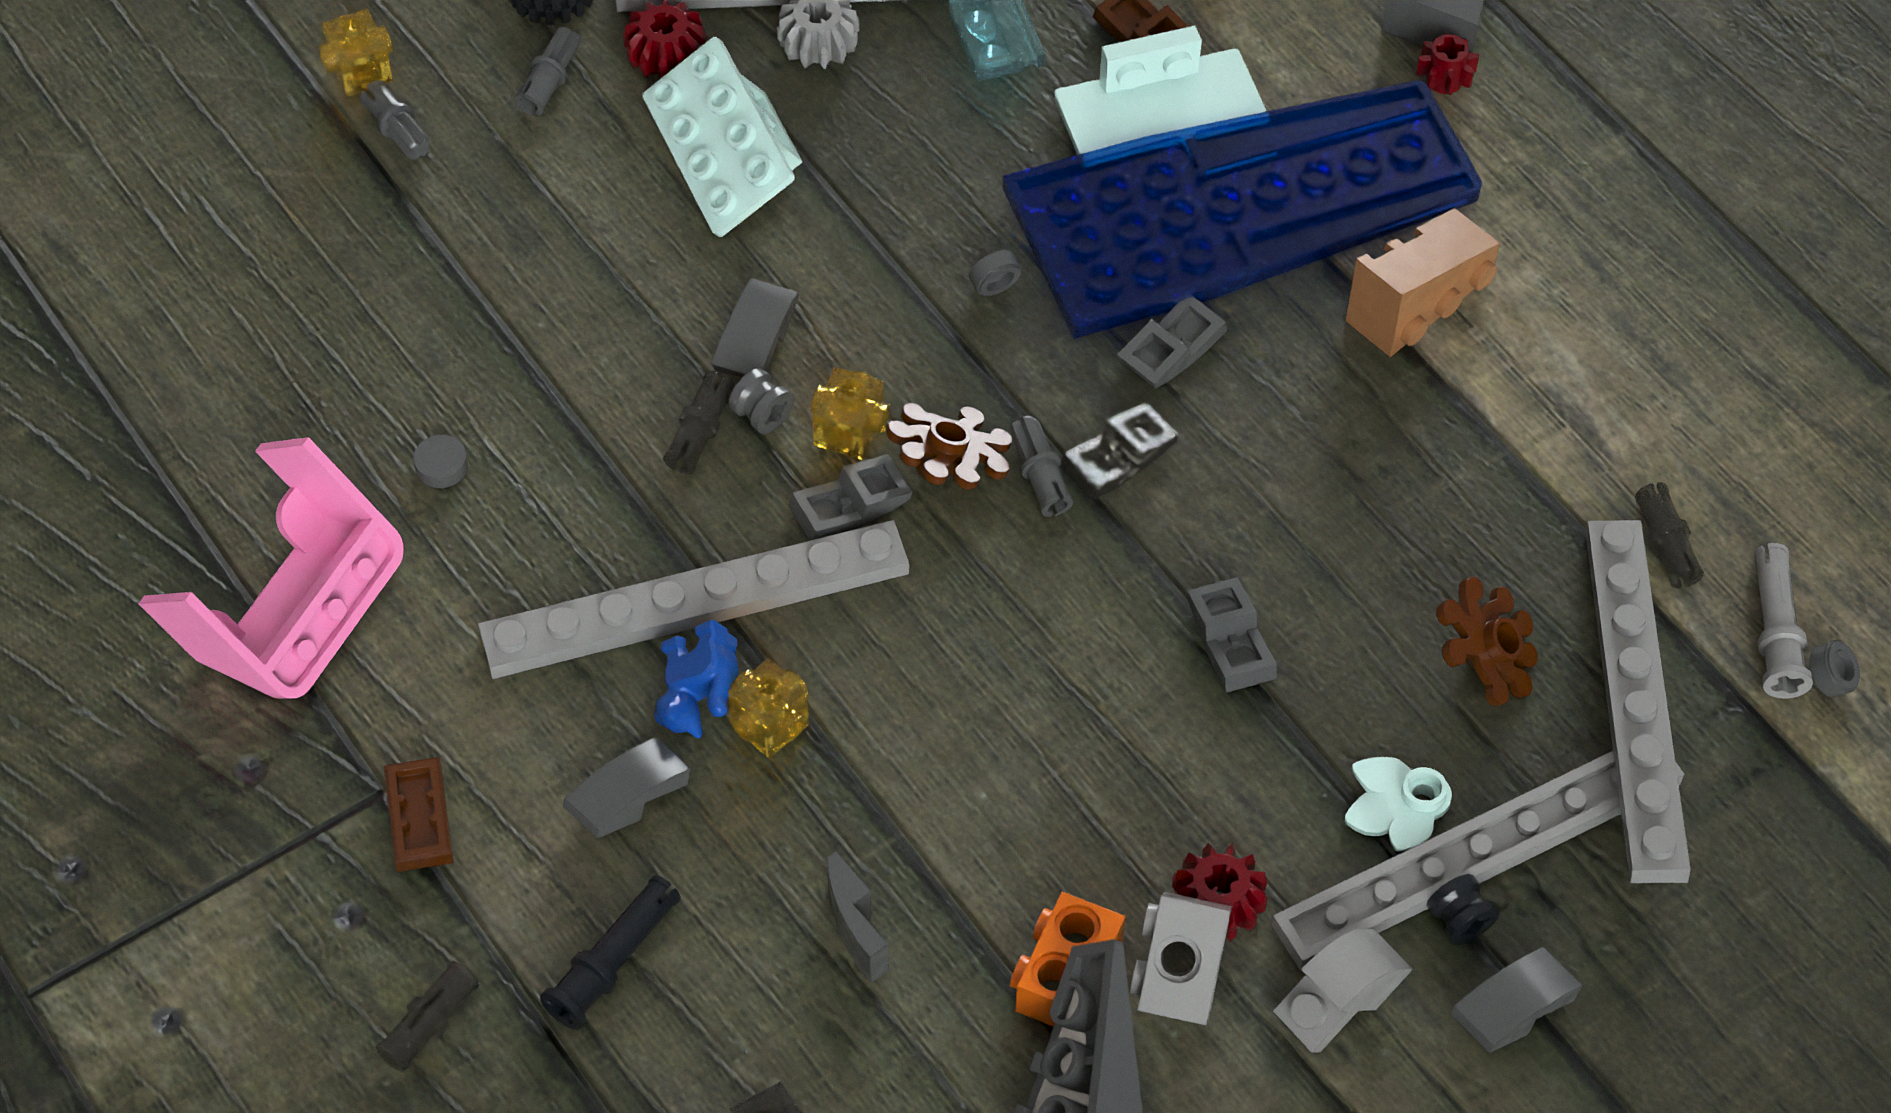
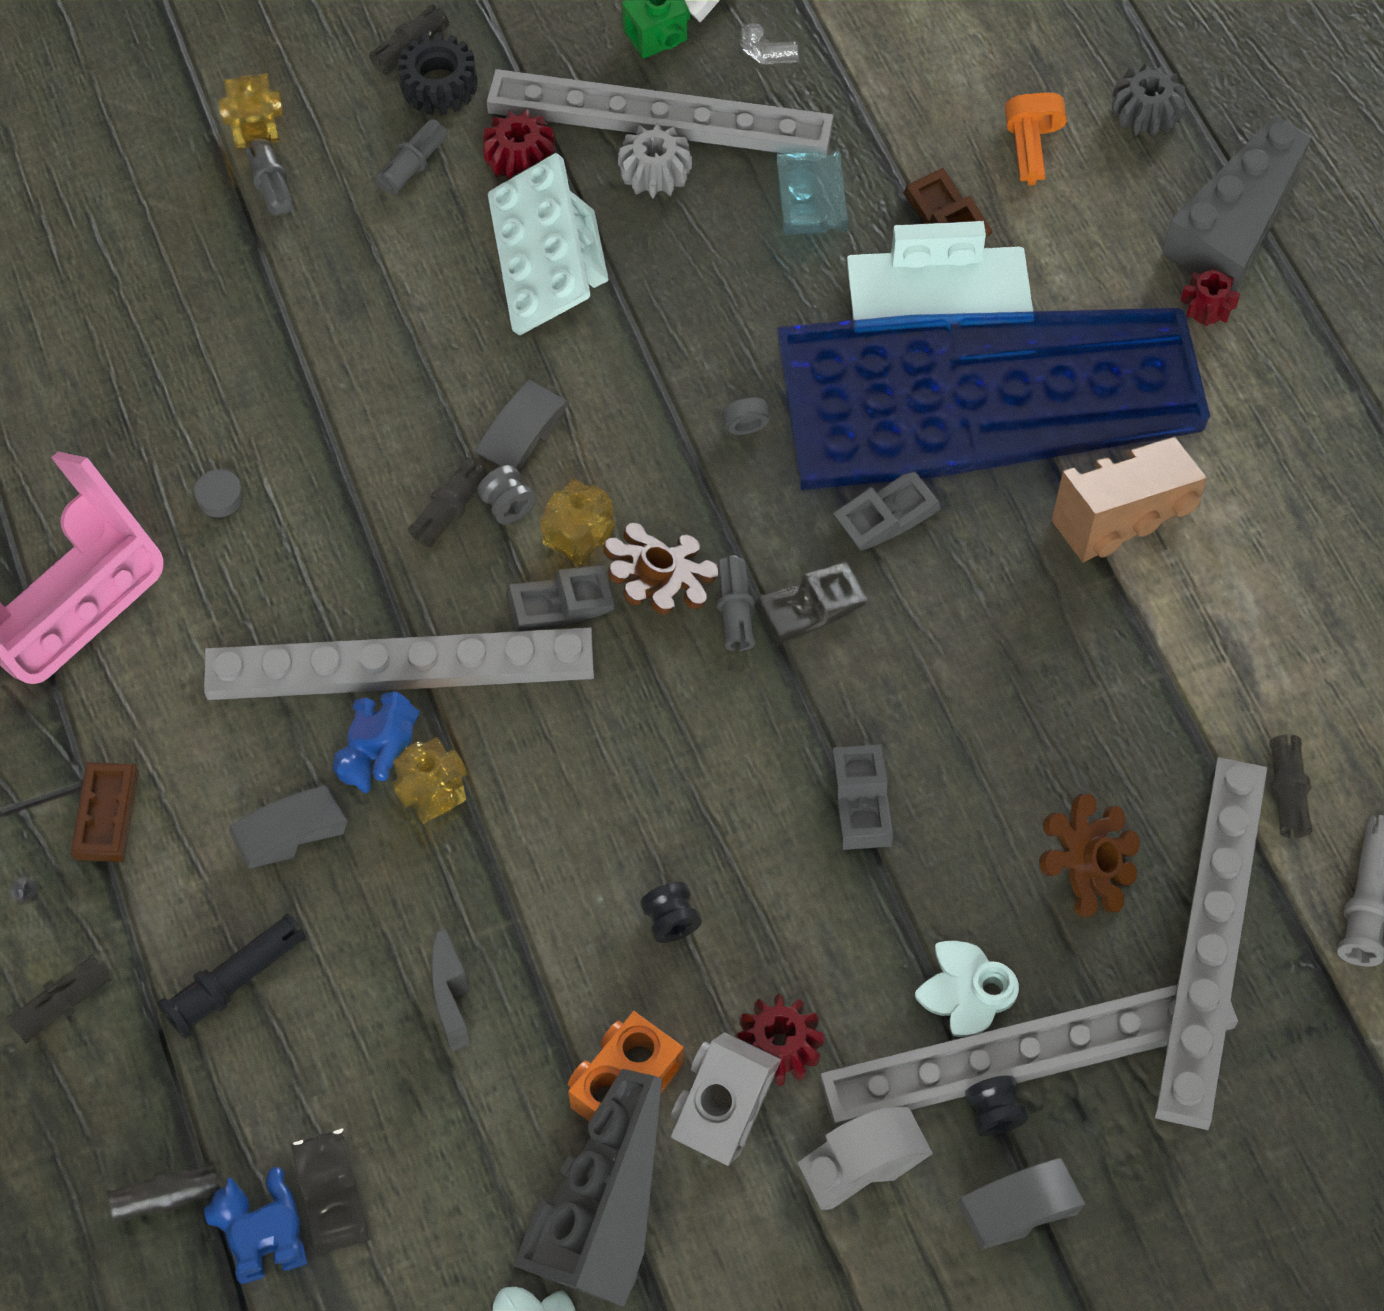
camera: 15 degrees right, 5 degrees up
none -> black wheel [640,882,702,943]

